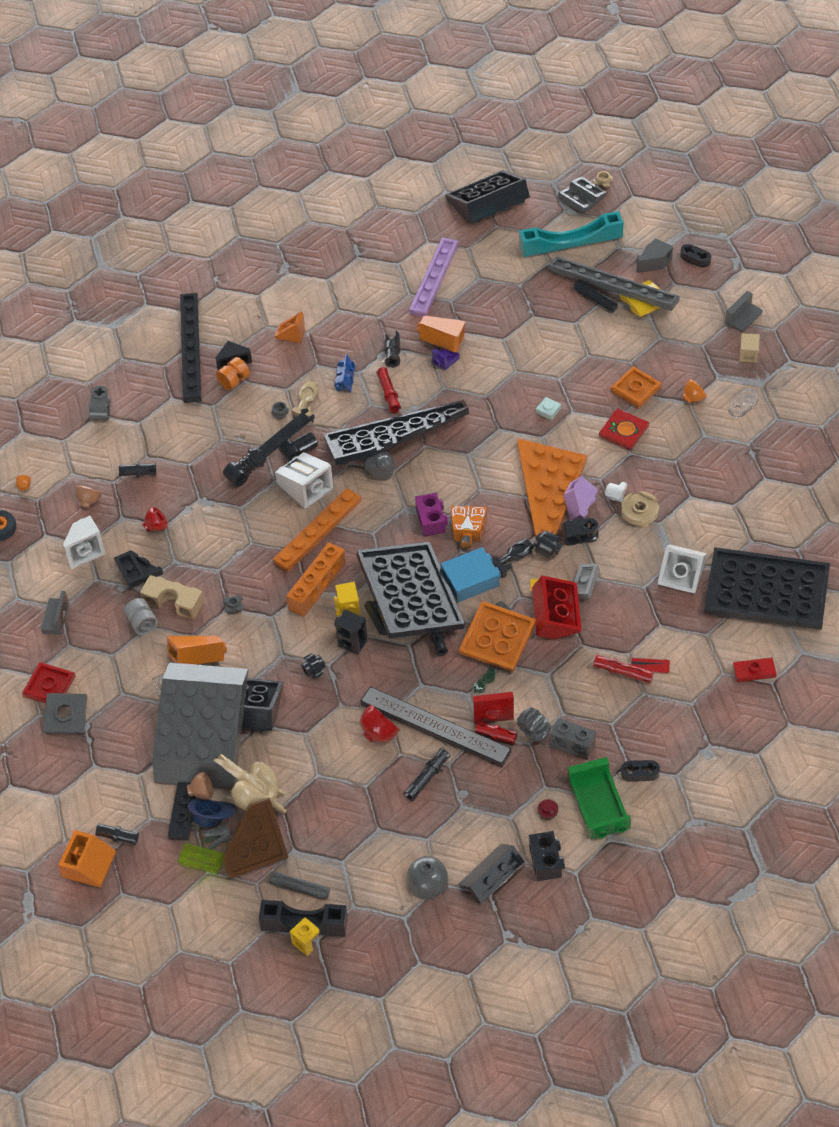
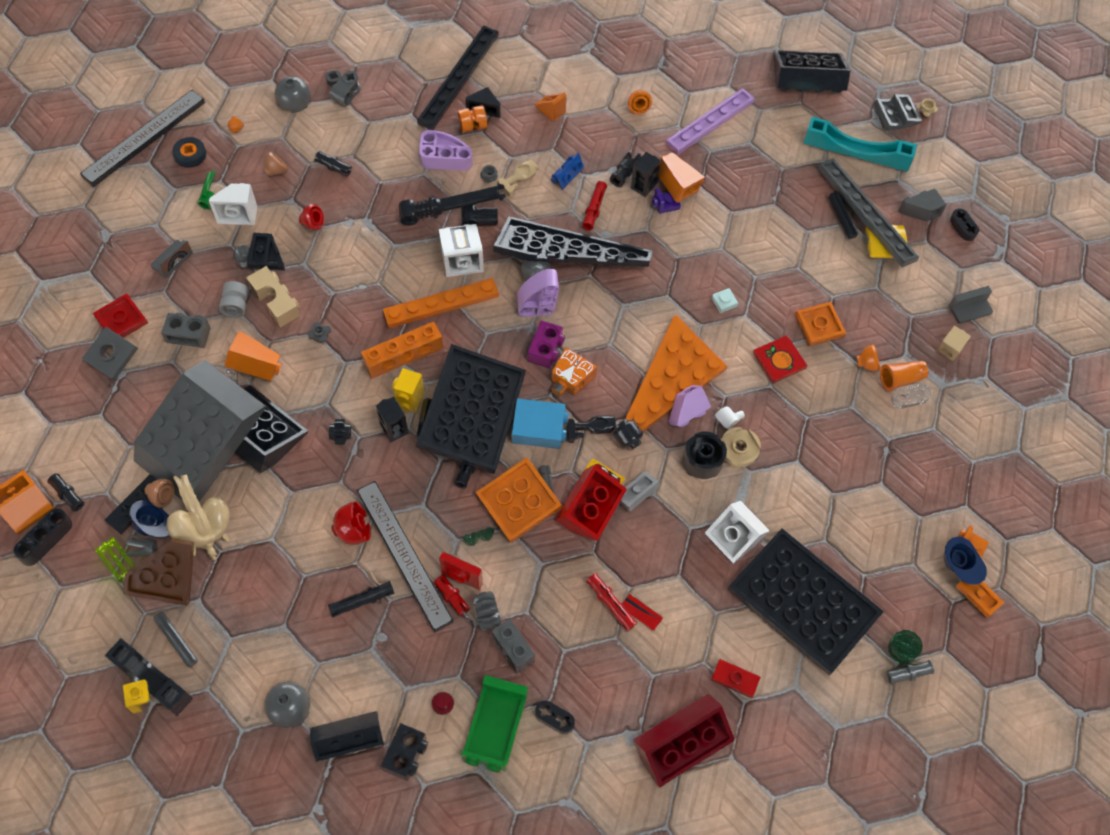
camera: 25 degrees right, 10 degrees up
black piece [561,518,599,545] -> none
none -> black beam [13,509,72,566]
none -> dark grey brick [161,313,211,348]
none -> green plant [197,170,234,210]
none -> dark grey piece [234,245,250,262]
none -> dark grey cylinder [275,76,311,113]
none -> dark grey bush [326,70,342,87]
none -> lavender beam [419,130,473,171]
none -> lavender beam [516,269,559,317]
none -> orange brick [628,90,652,114]
none -> black brick [631,152,661,197]
none -> dark red slope [633,694,735,788]
none -> black brick [683,431,727,479]
none -> orange plant [880,361,929,392]

